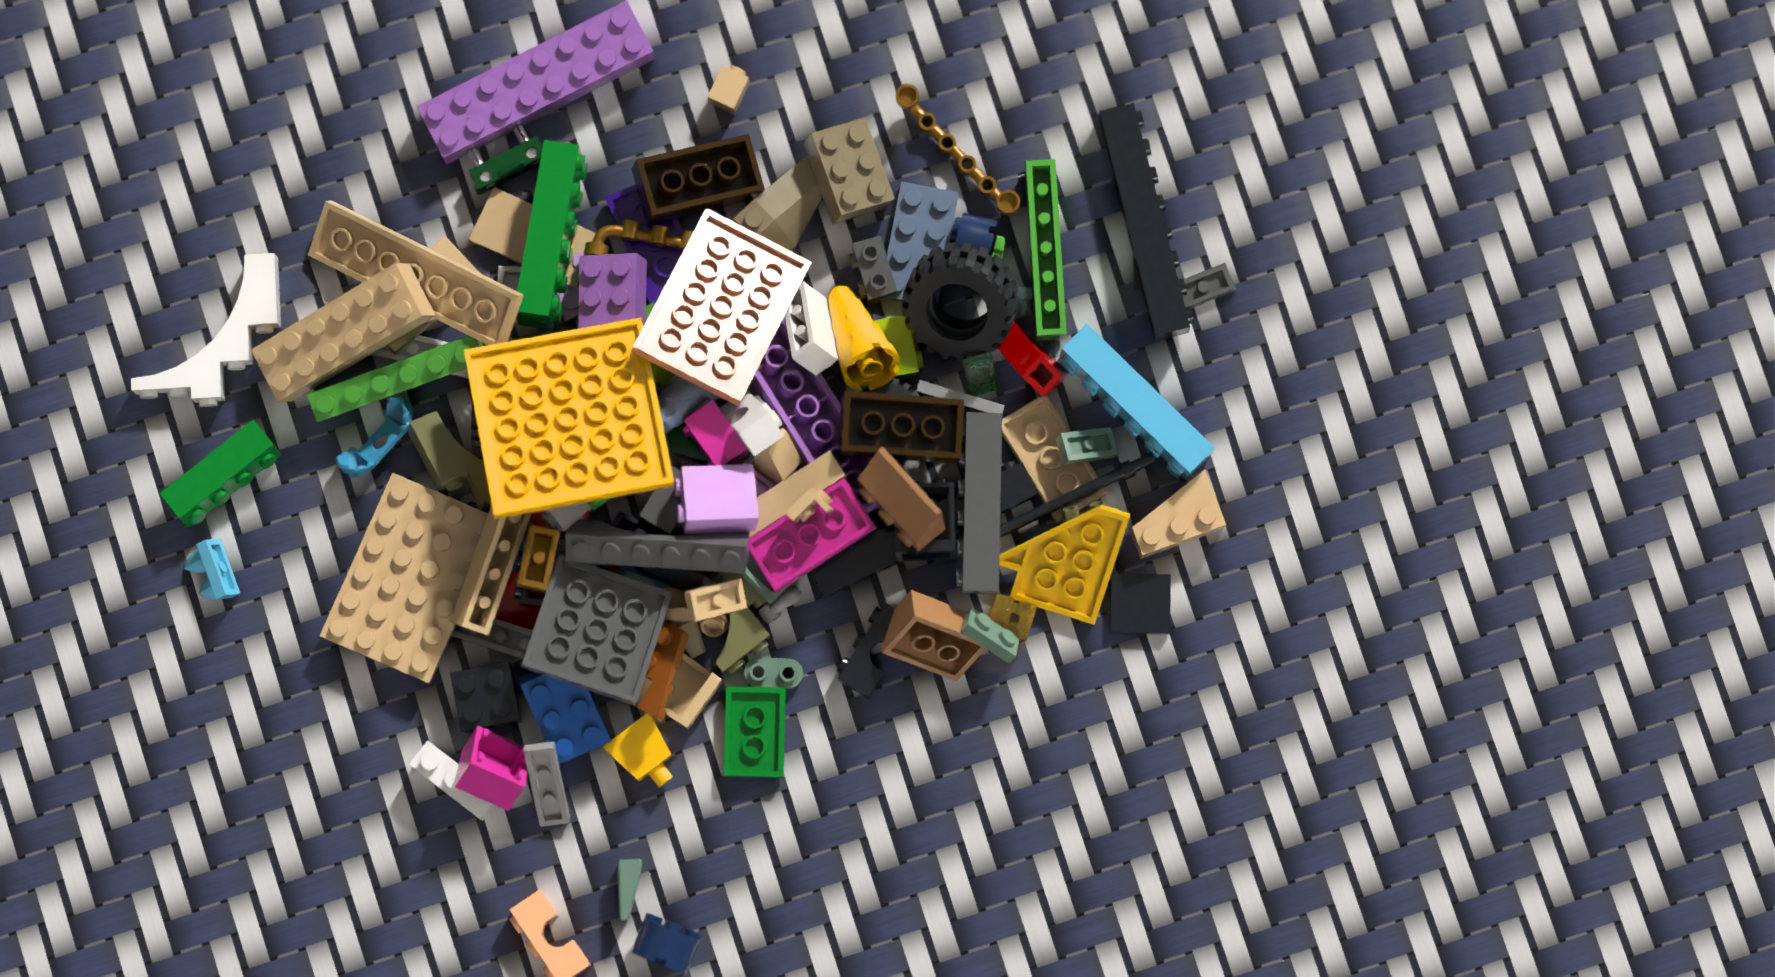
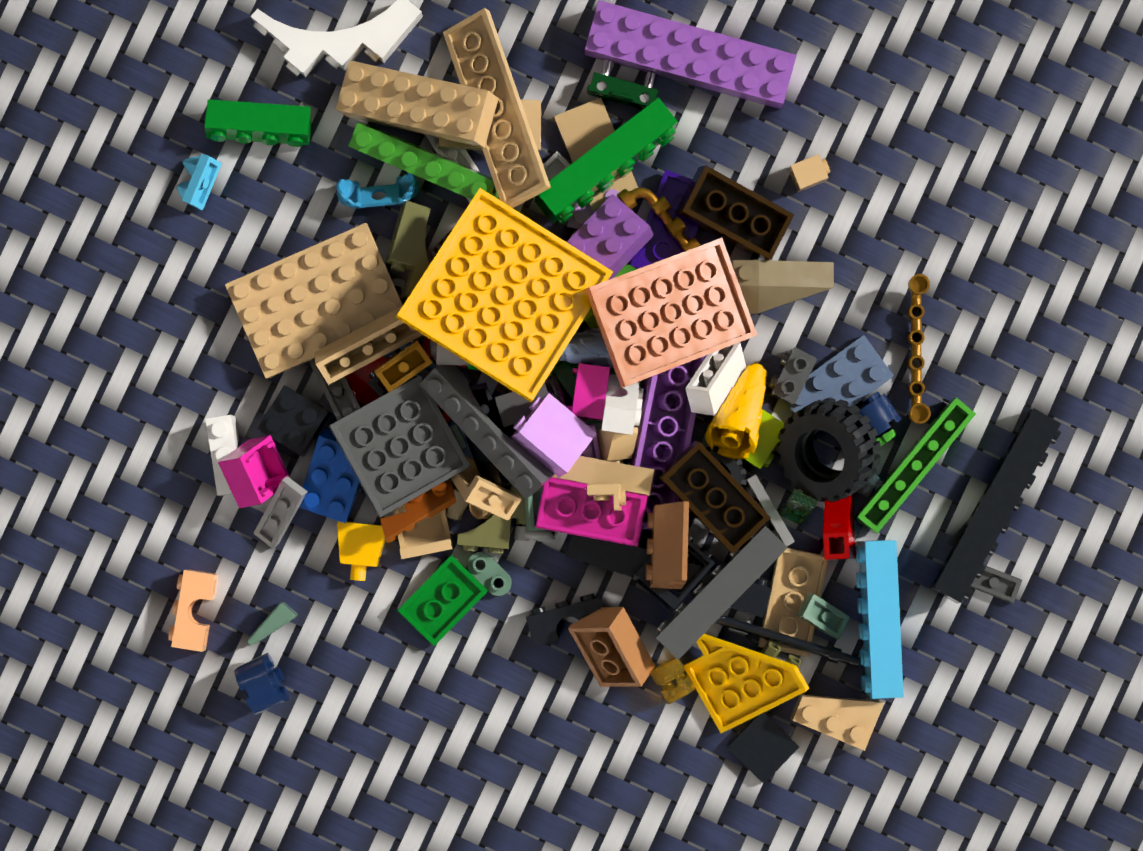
camera: 45 degrees right, 5 degrees up
dark tan brick [803,118,895,225] -> none
sand green plate [961,607,1020,664] -> none

